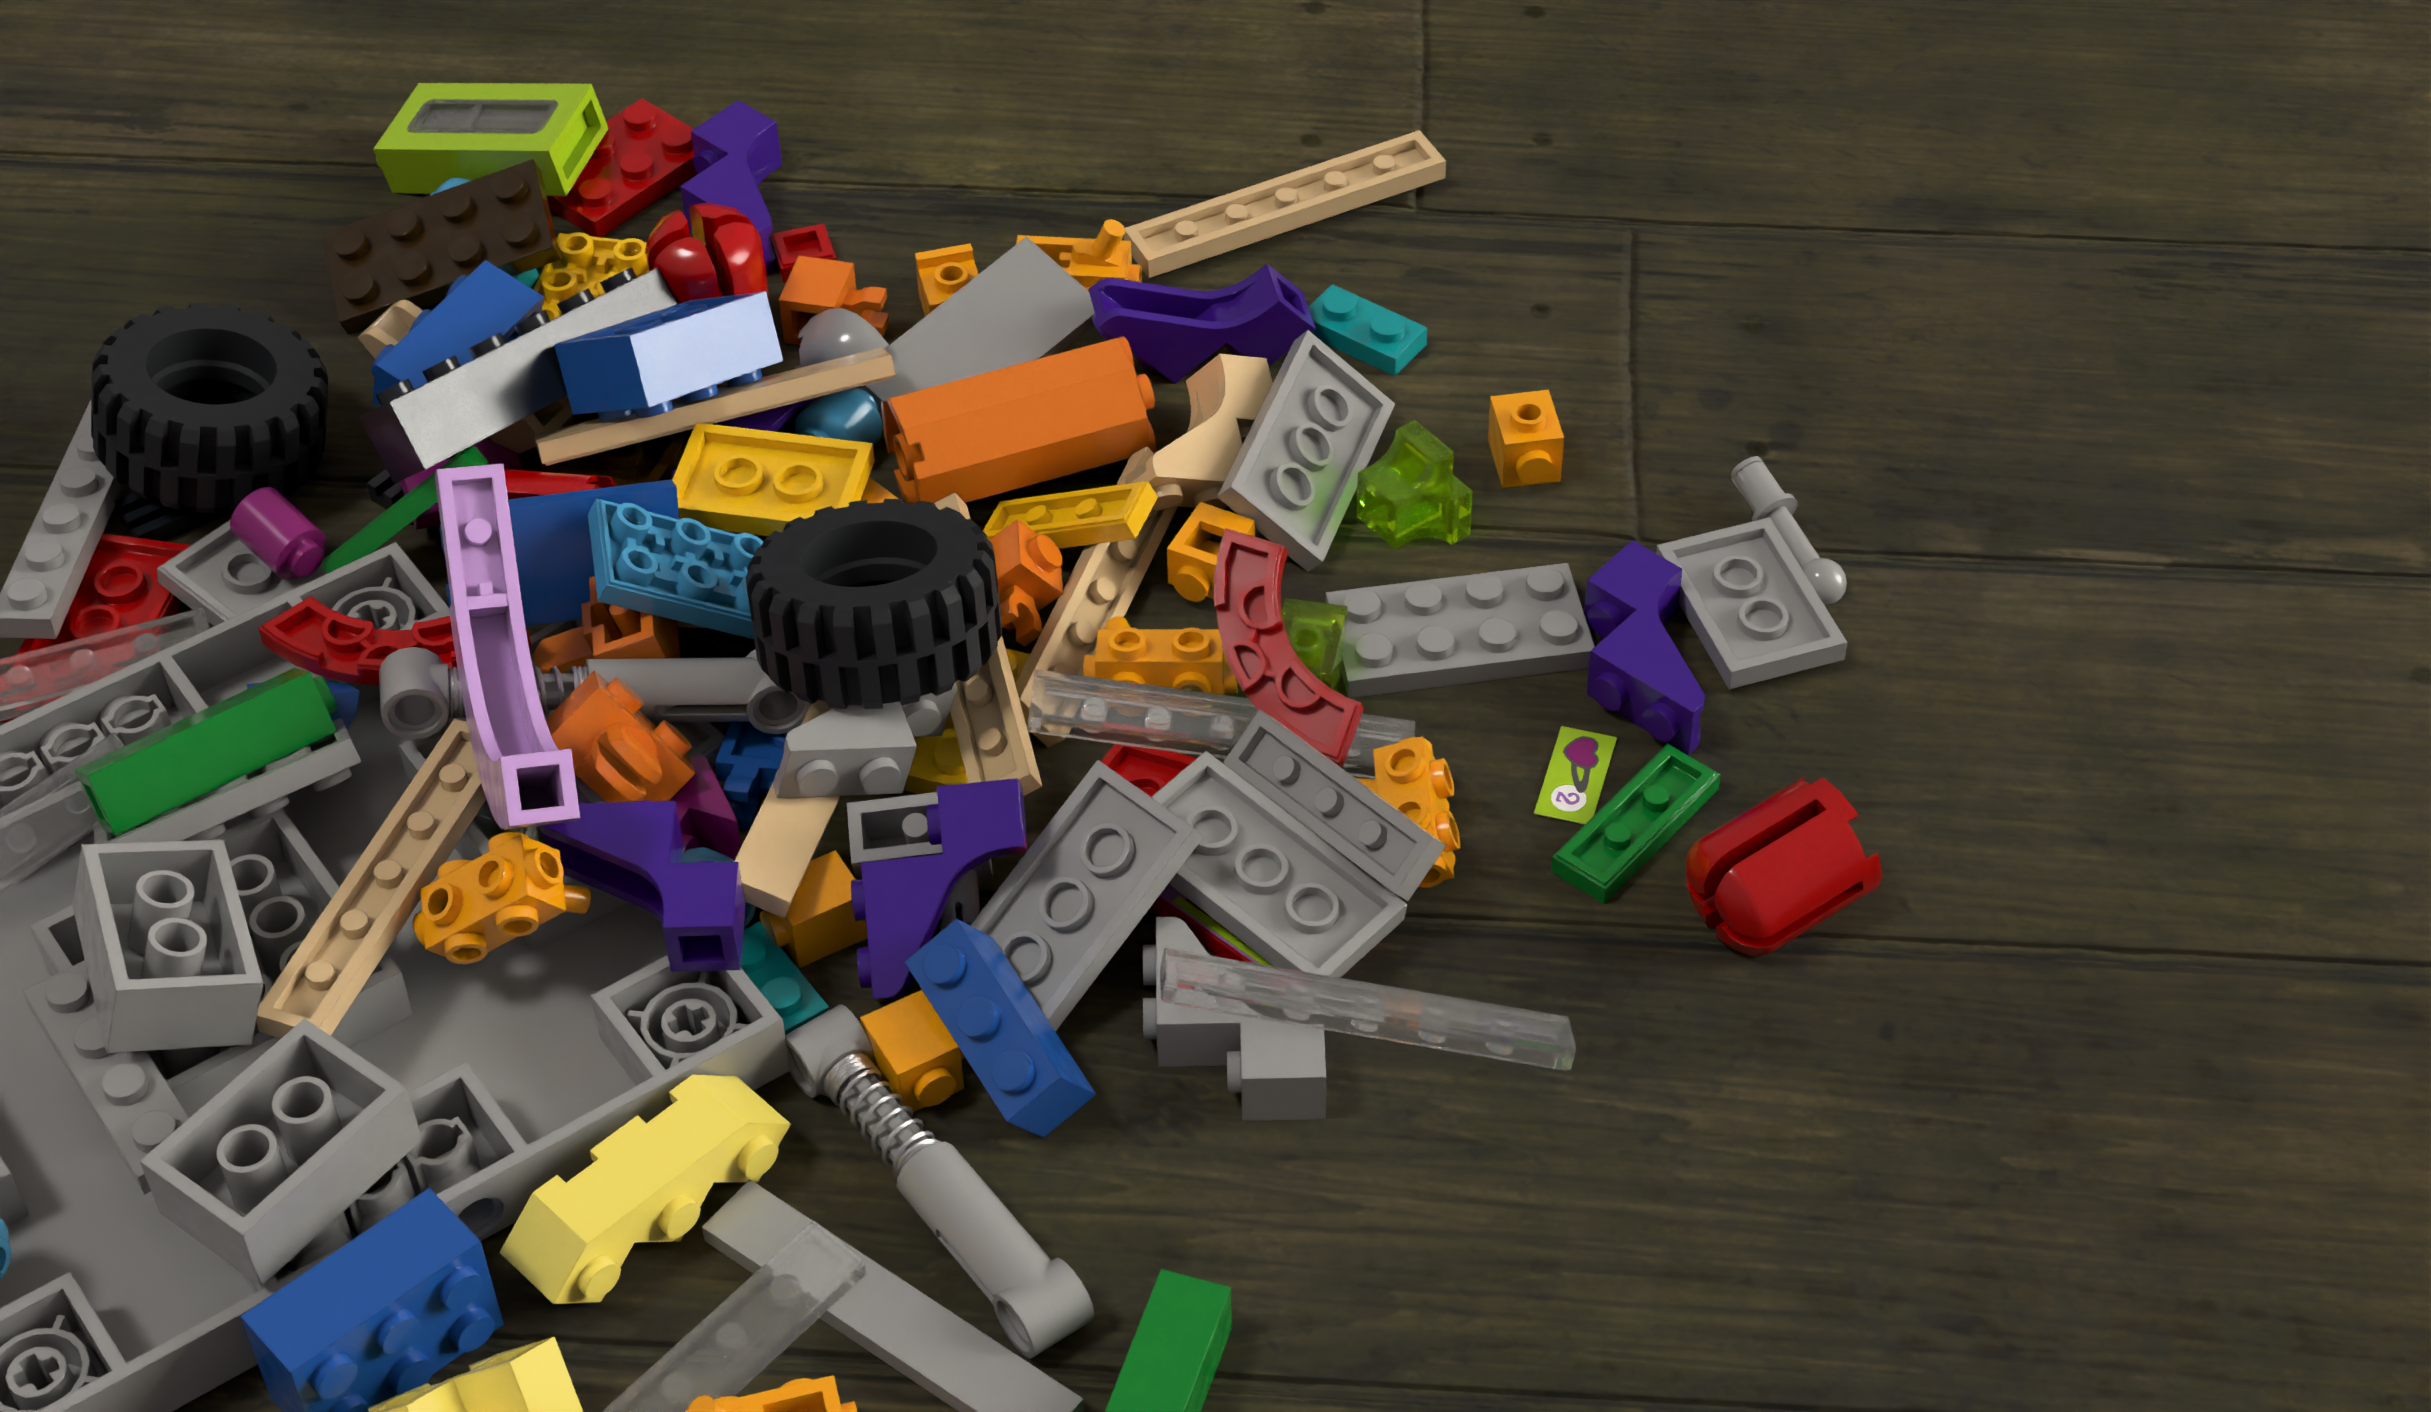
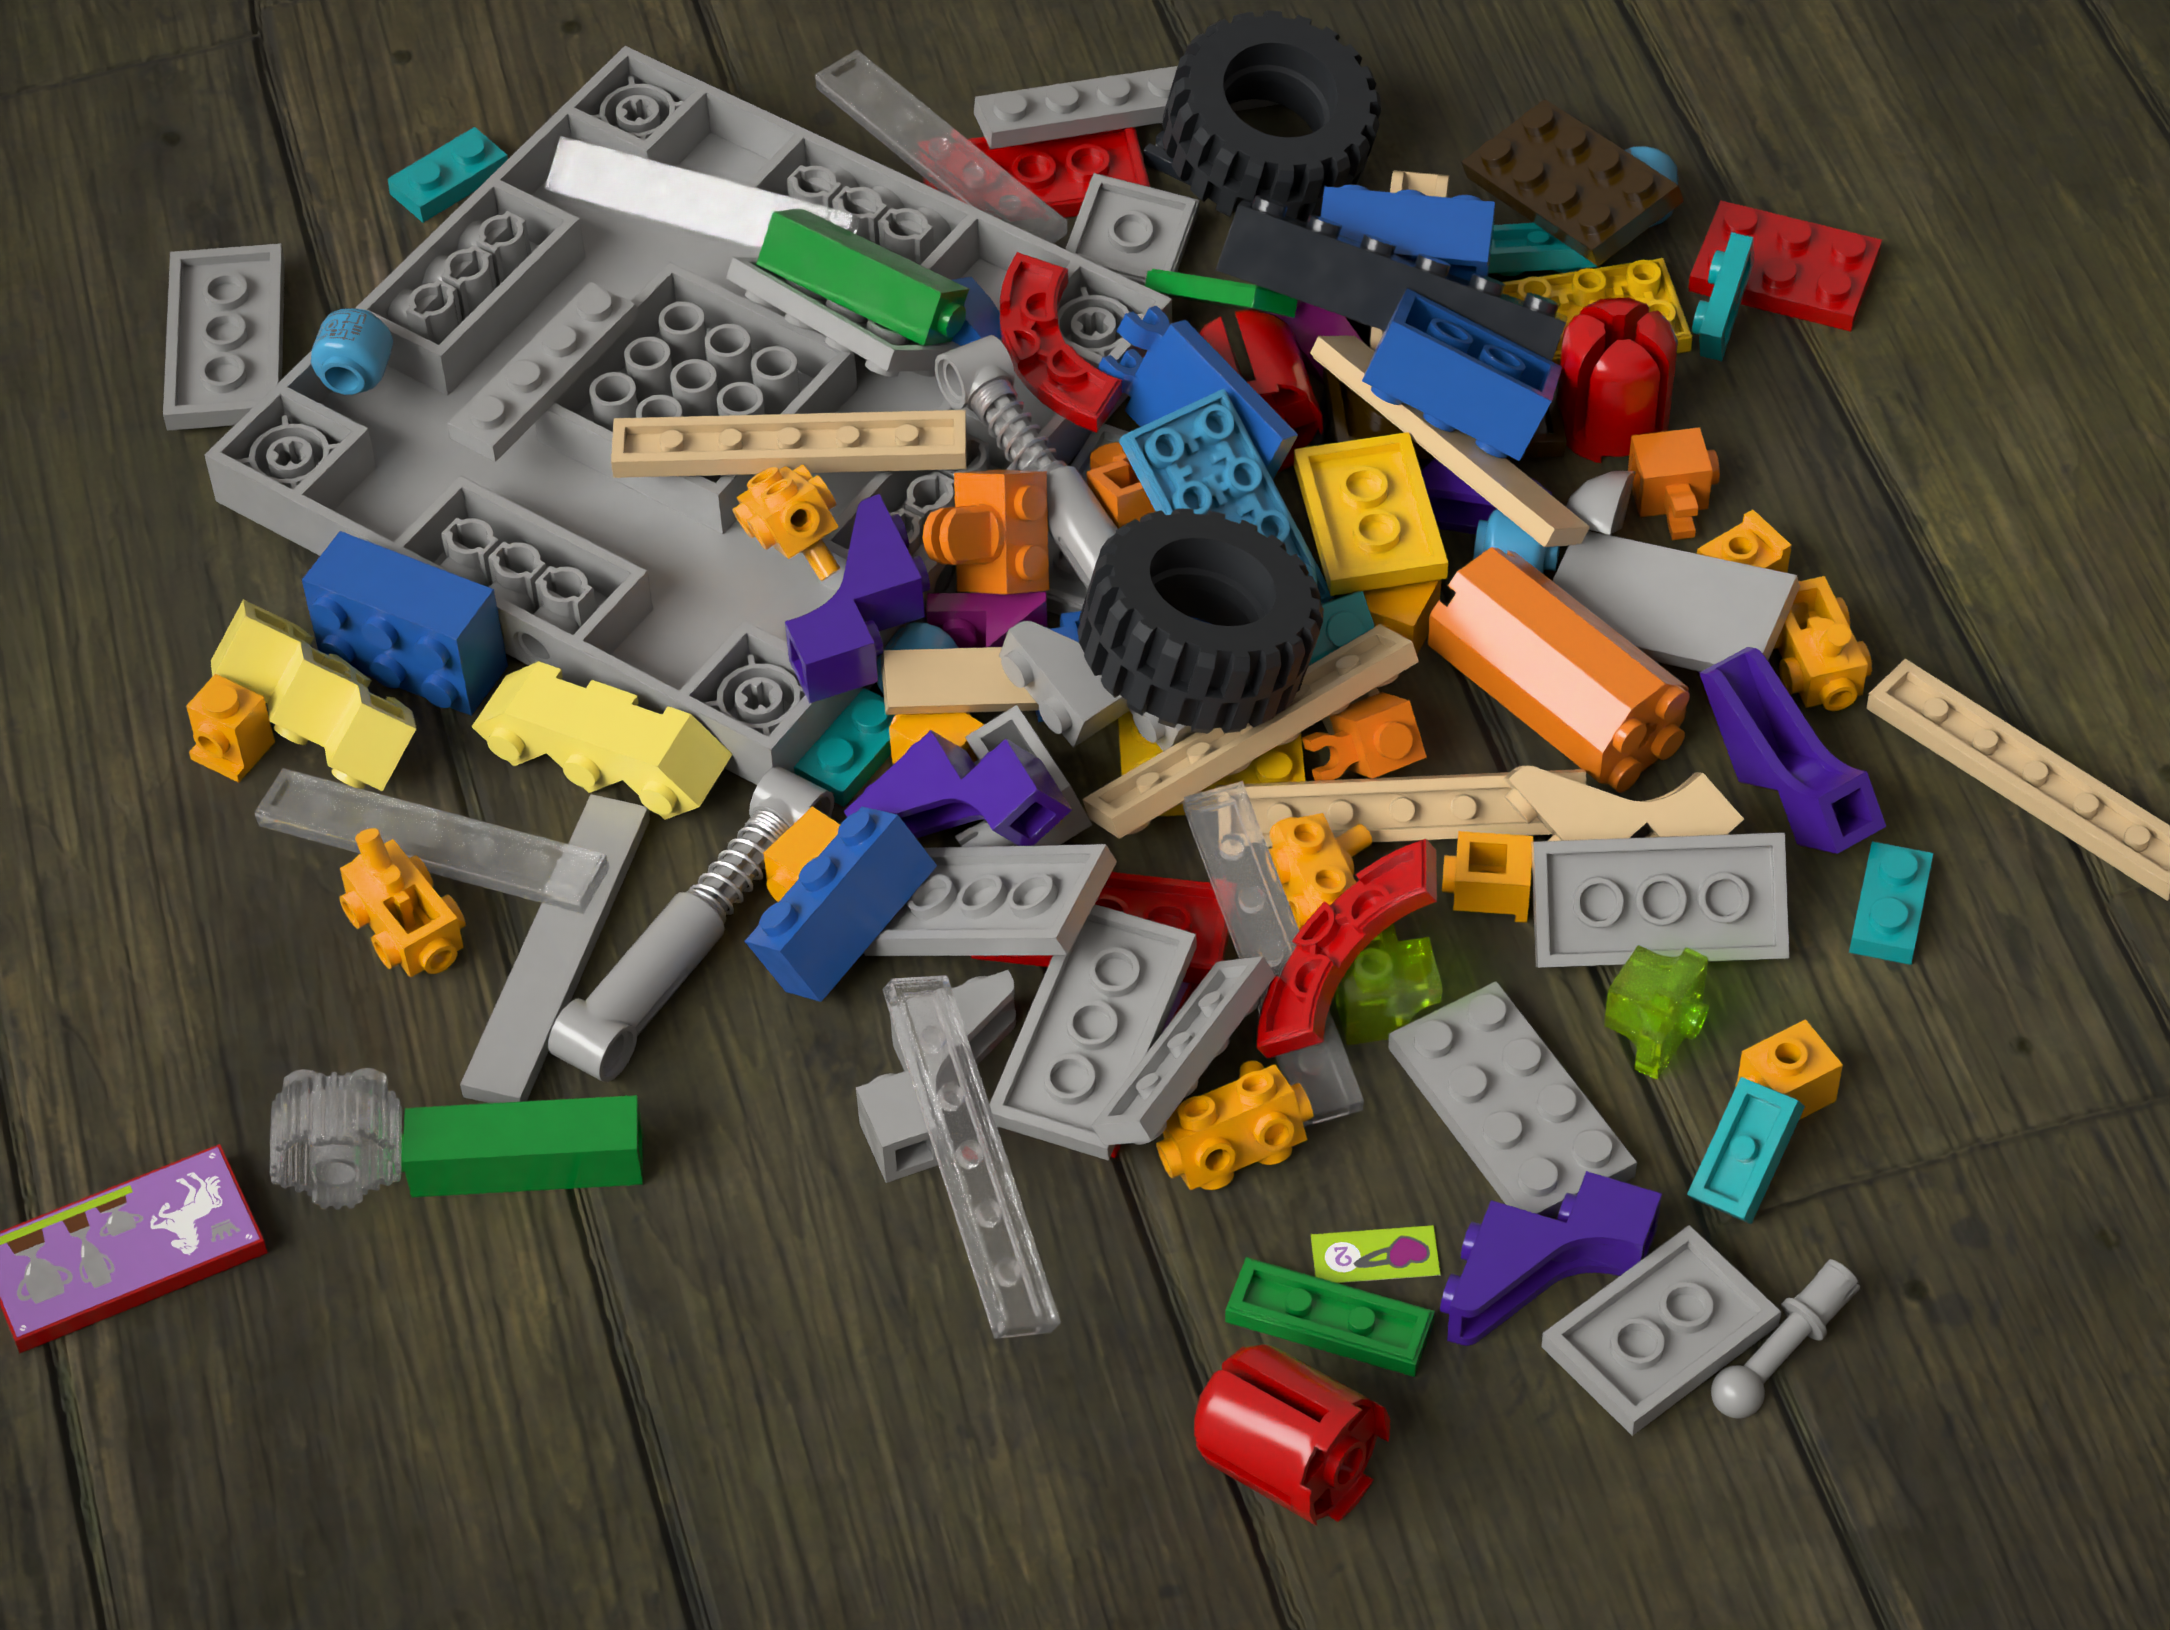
camera: 70 degrees right, 5 degrees up
light grey brick [73,840,263,1053] -> none
light grey brick [140,1018,422,1286] -> none
magenta brick [230,487,327,580] -> none
lime piece [373,83,609,196] -> none
lavender arch [435,464,580,829] -> none
dark purple arch [680,100,782,275] -> none
red tile [770,224,837,283] -> none
yellow tile [983,481,1158,549] -> none
none -> teal plate [1687,1077,1805,1224]
none -> teal plate [1692,232,1754,361]

